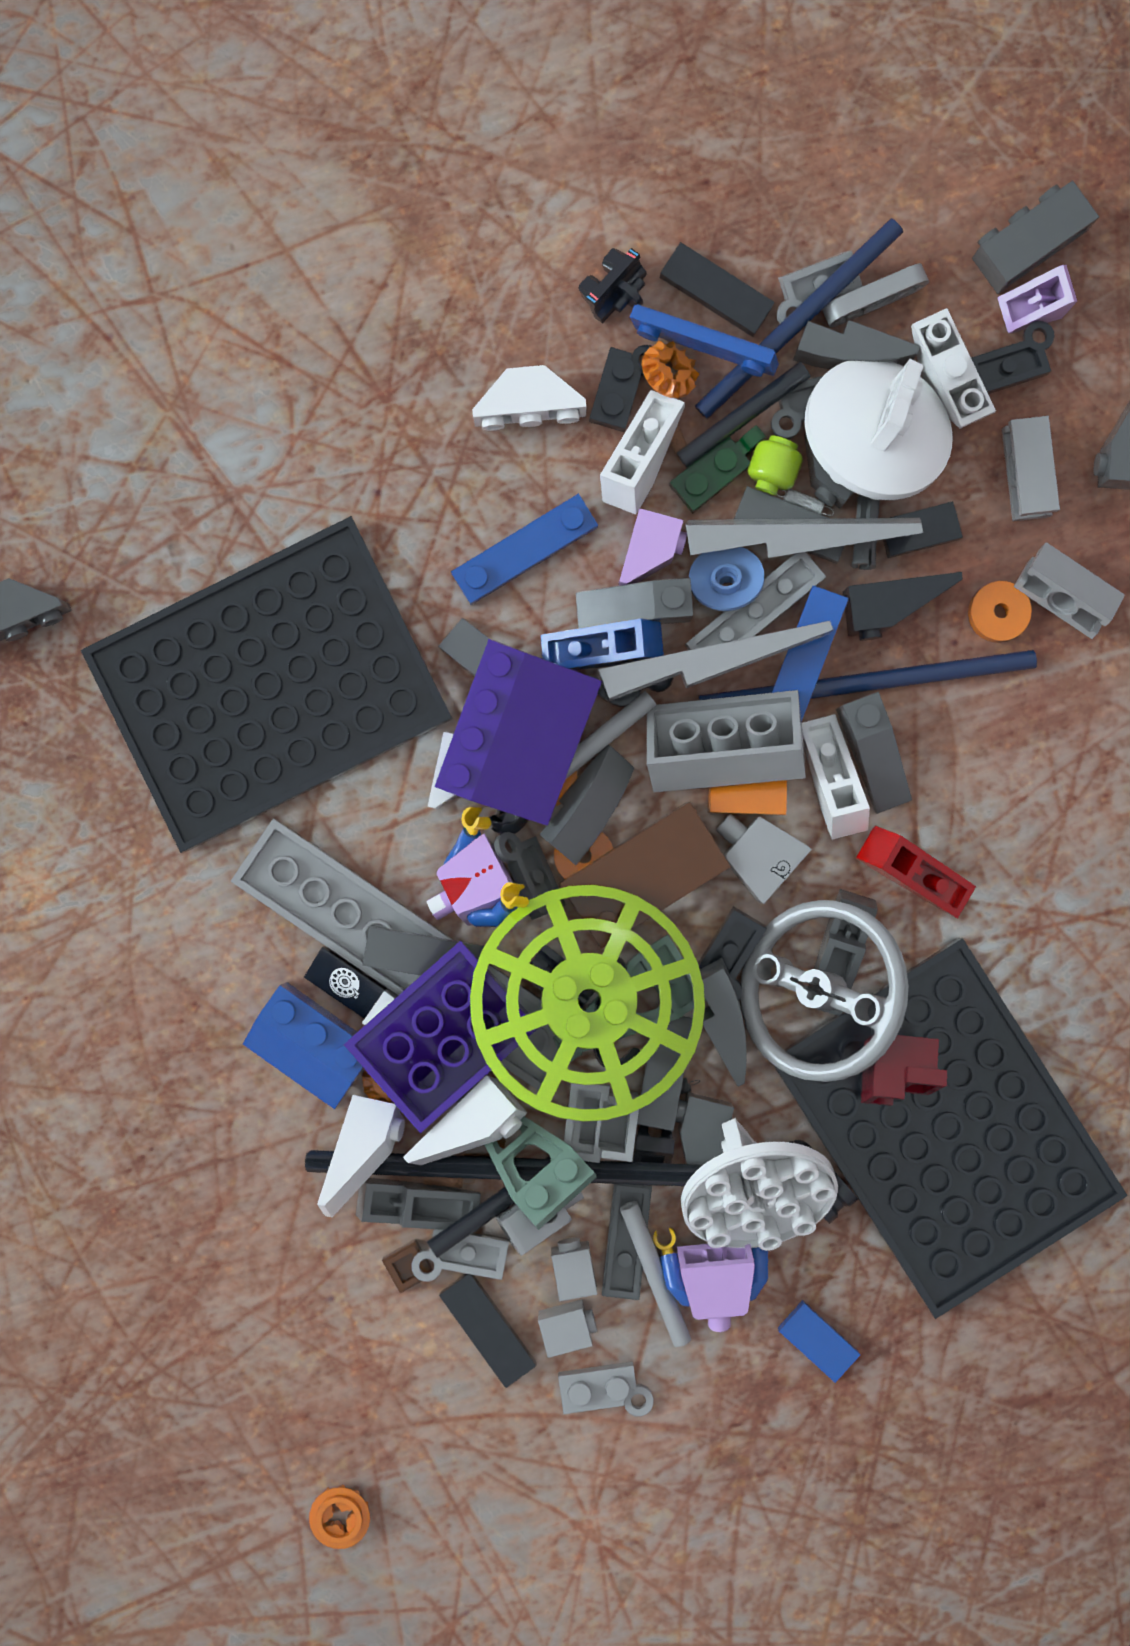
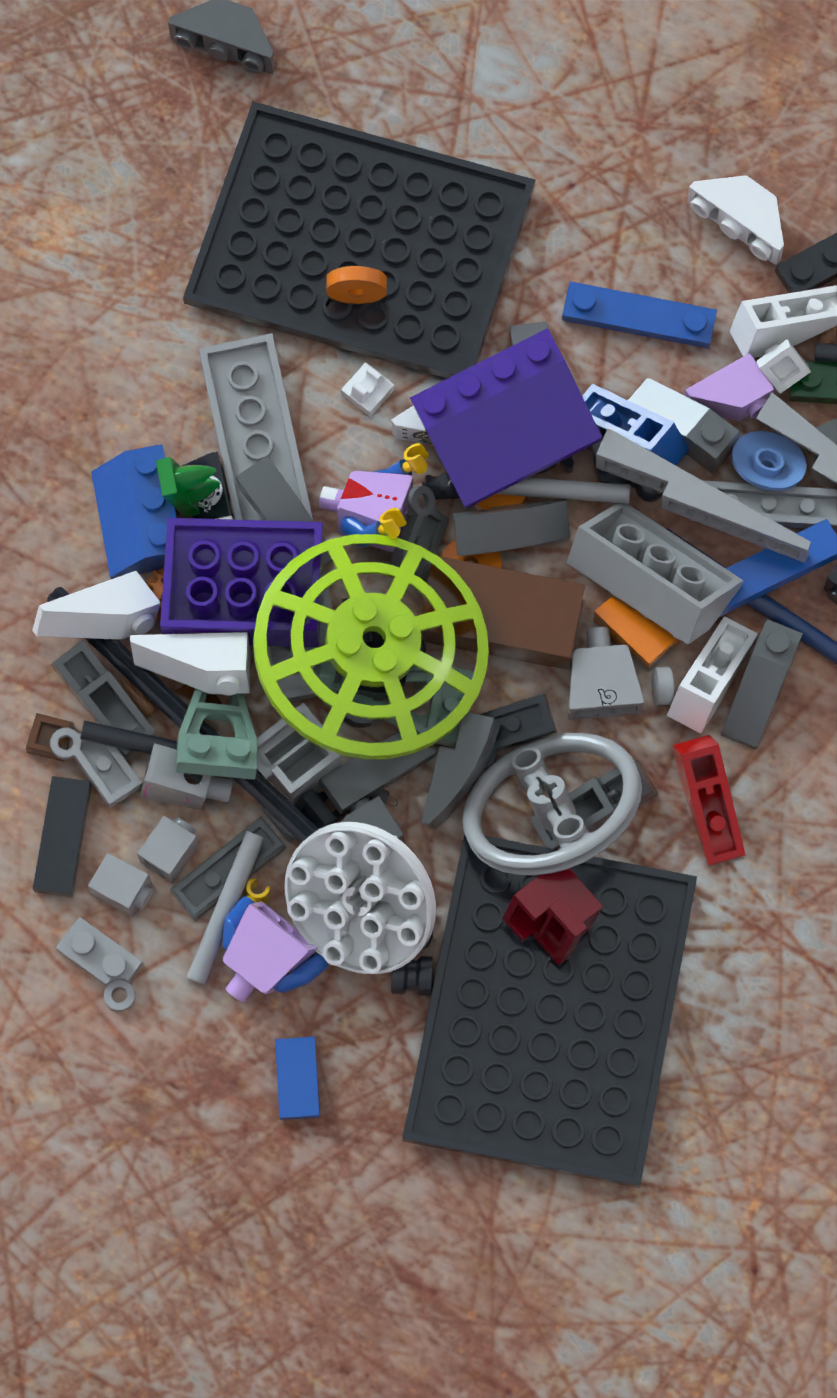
camera: 45 degrees right, 15 degrees down
none -> green tile [156,457,220,518]
none -> orange piece [326,266,387,304]
none -> white tile [341,363,395,417]
none -> light grey tile [652,667,674,706]
none -> white tile [756,339,811,394]

